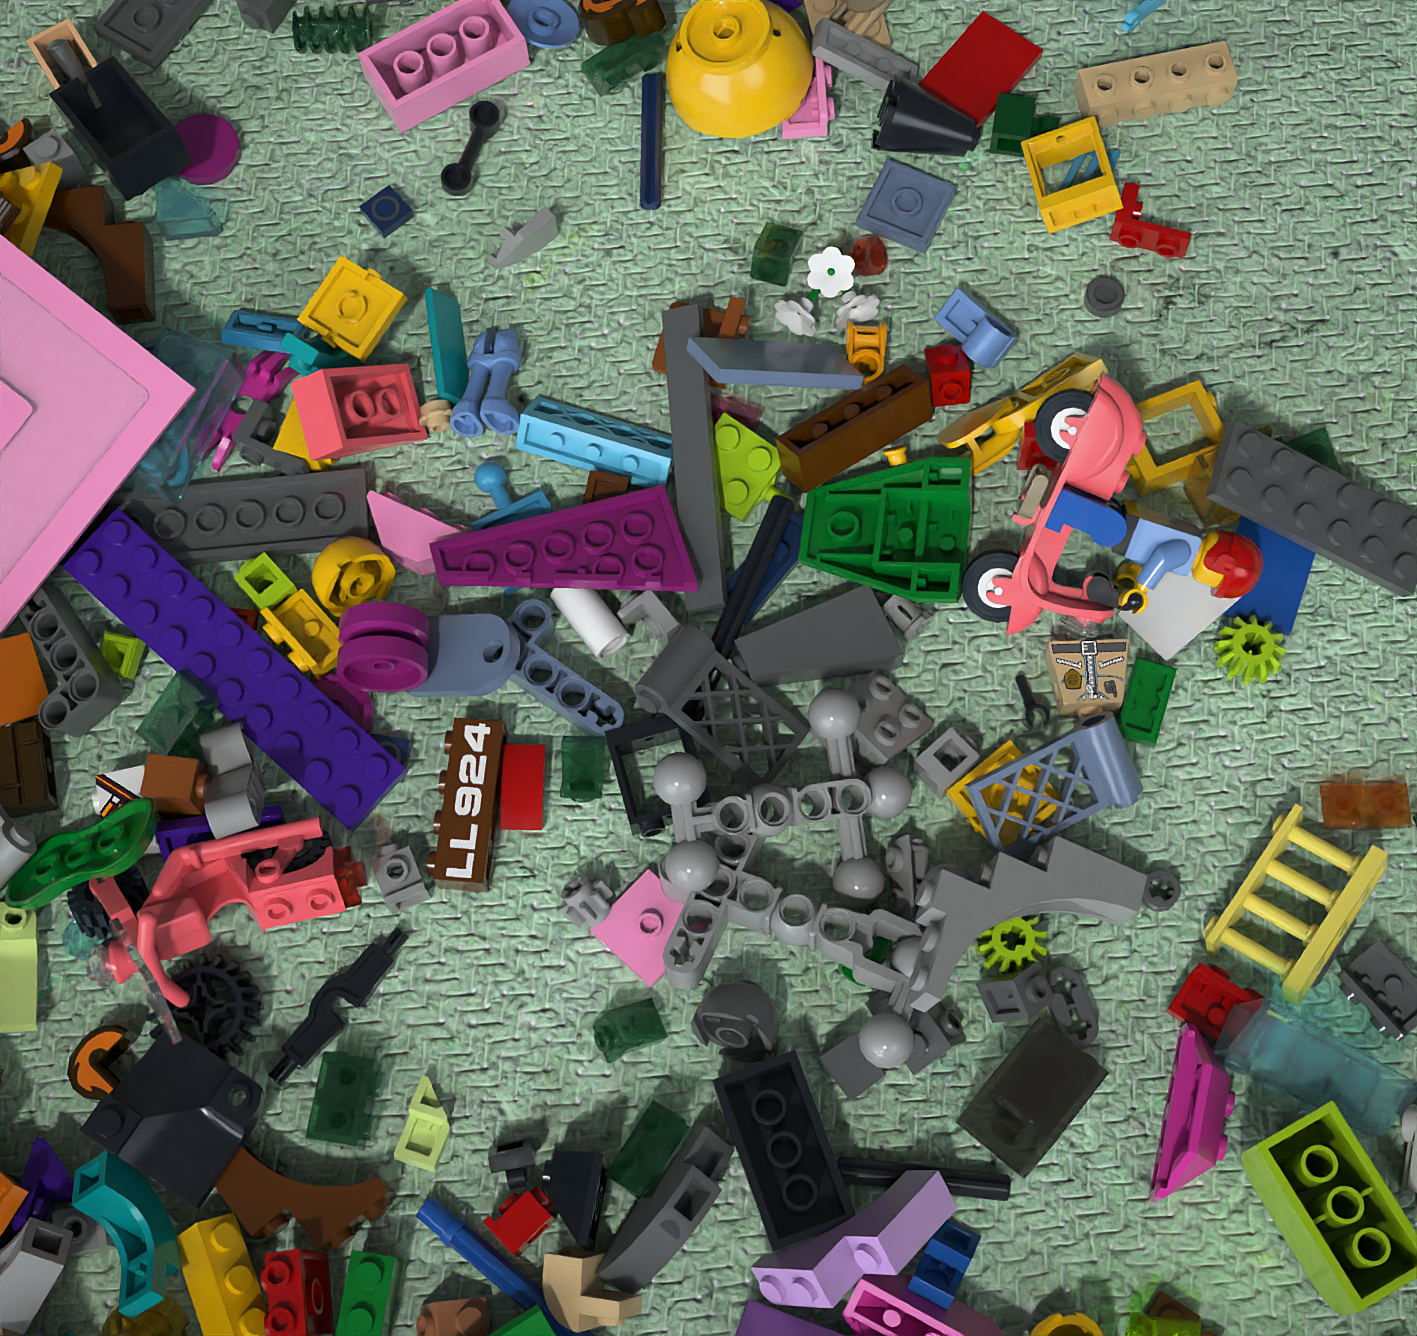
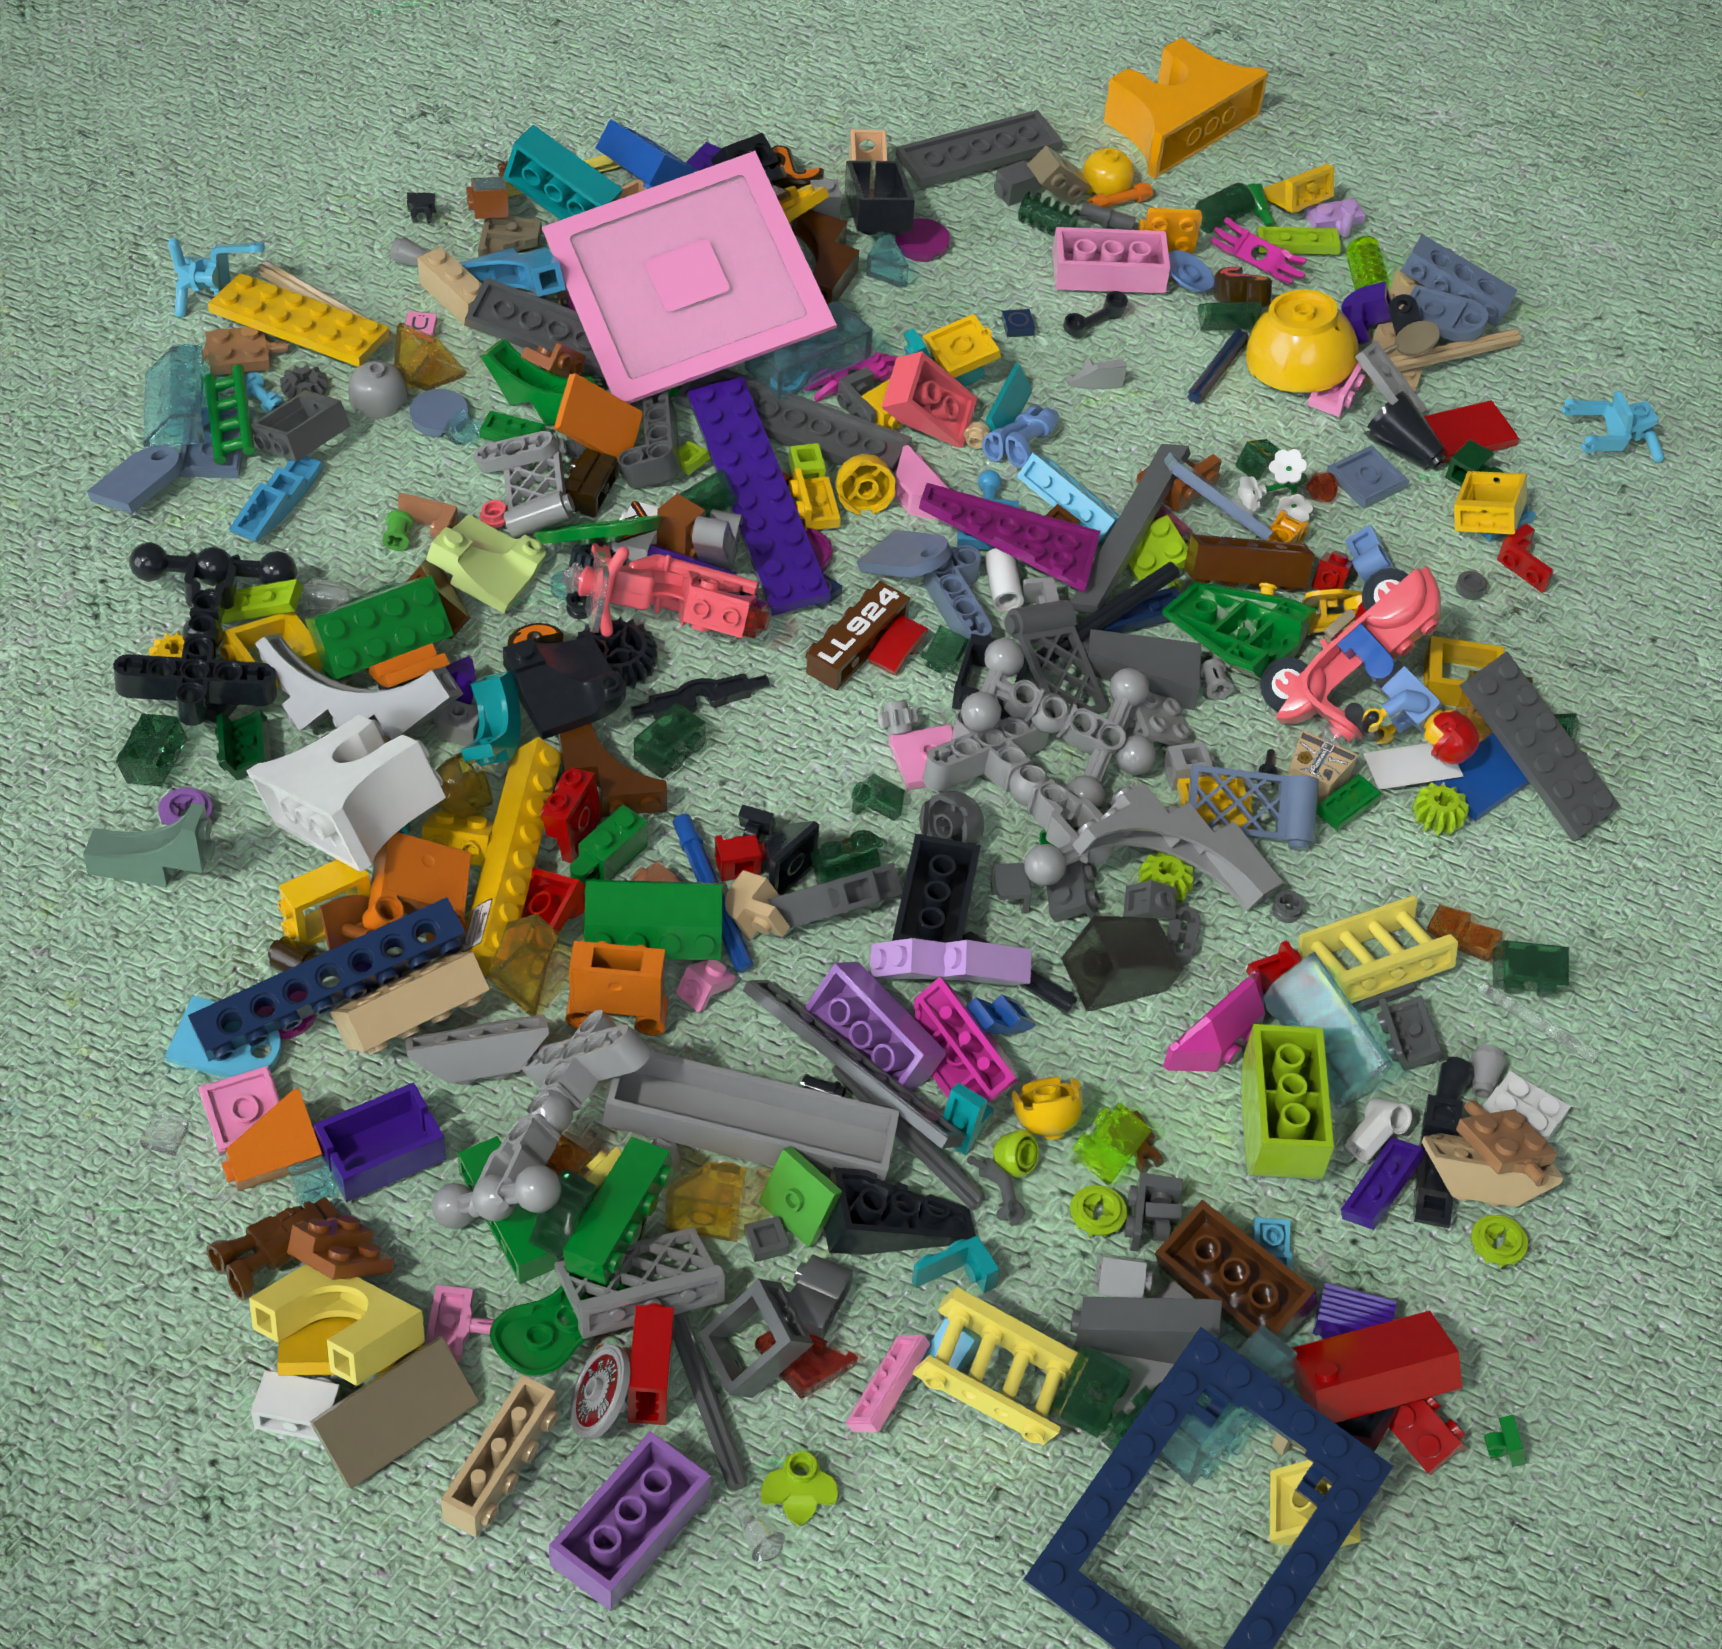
camera: 20 degrees right, 20 degrees down
dark grey pin [48,39,90,85] -> none
dark azure tile [221,310,309,354] -> none
magenta wheel [336,602,430,693] -> none
light grey brick [370,843,431,914] -> none
yellowish green slope [393,1075,451,1173] -> none
tan brick [1074,41,1238,128] -> none

